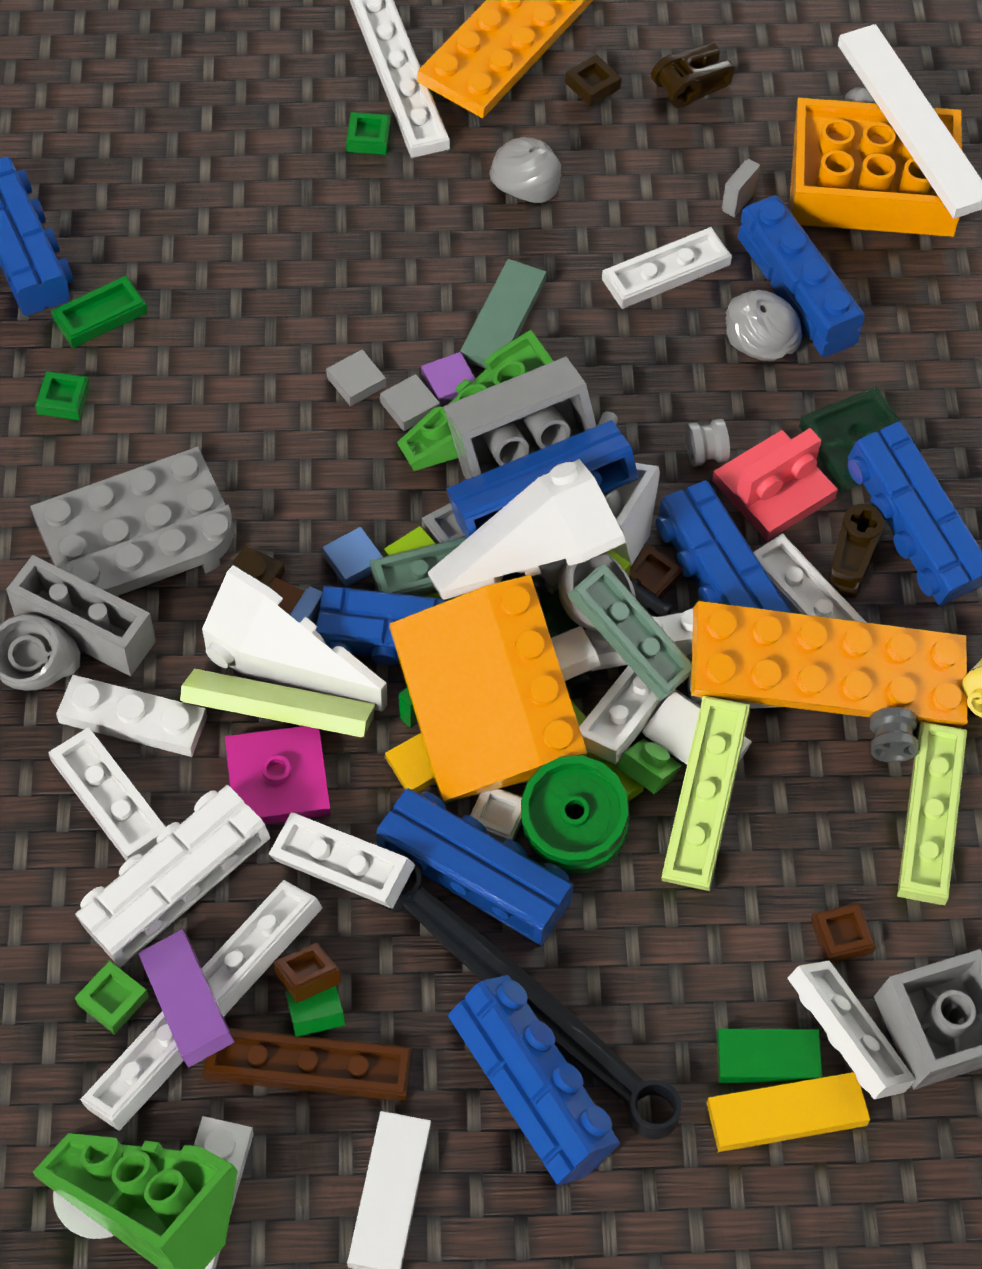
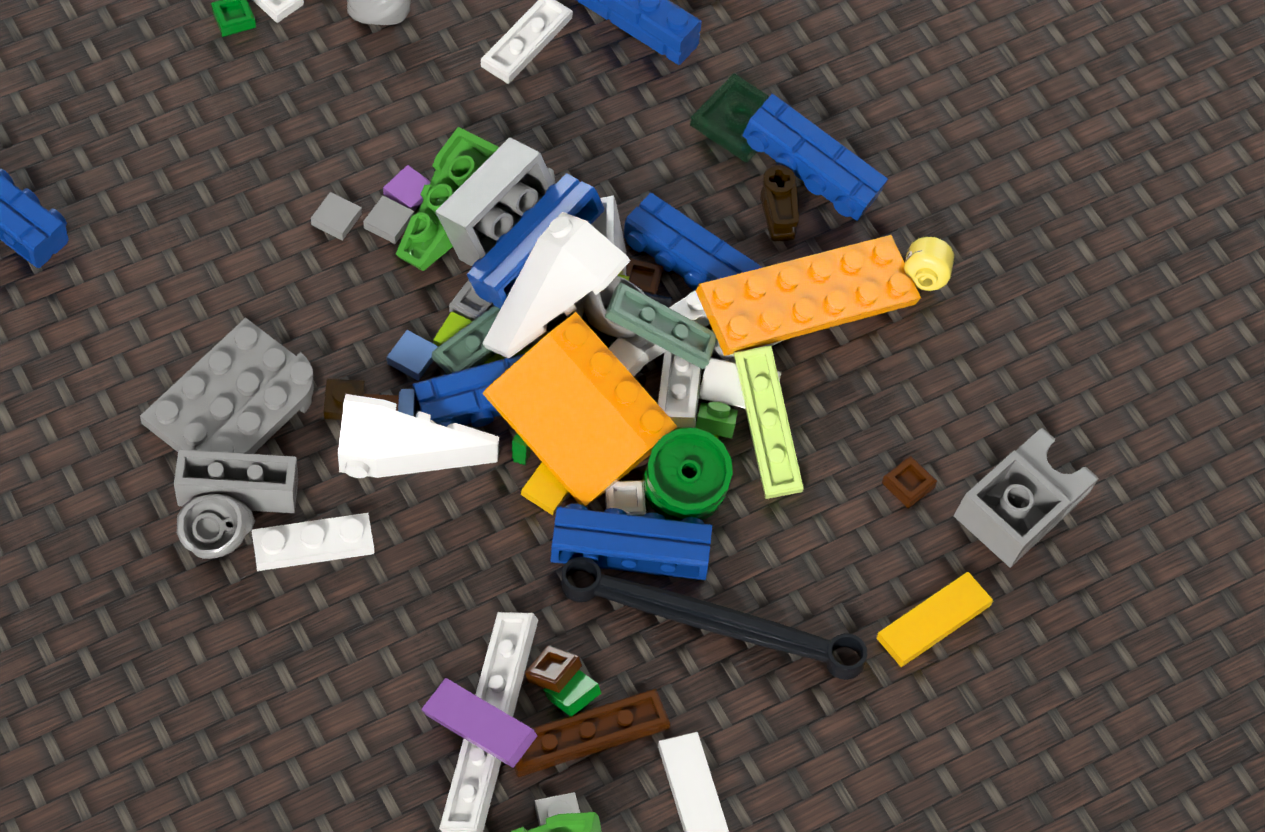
camera: 30 degrees left, 0 degrees up
green tile [35,371,90,421] -> none
white plate [48,727,166,861] -> none
green tile [51,276,148,348] -> none
white brick [75,785,270,968] -> none
bright green plate [75,960,149,1035] -> none
yellowish green tile [180,668,375,737] -> none
dark pink plate [225,726,331,824] -> none
white plate [269,812,415,909] -> none
blue brick [447,975,621,1186] -> none
sand green tile [460,259,547,369] -> none
light grey wheel [685,418,730,467] -> none
coral bracket [712,428,838,541] -> none
green tile [716,1029,822,1084] -> none
light grey hair [725,290,802,361] -> none
white tile [753,533,867,623] -> none
white plate [787,961,916,1100] -> none
dark grey wheel [869,707,919,762] -> none
yellowish green tile [897,721,967,906] -> none

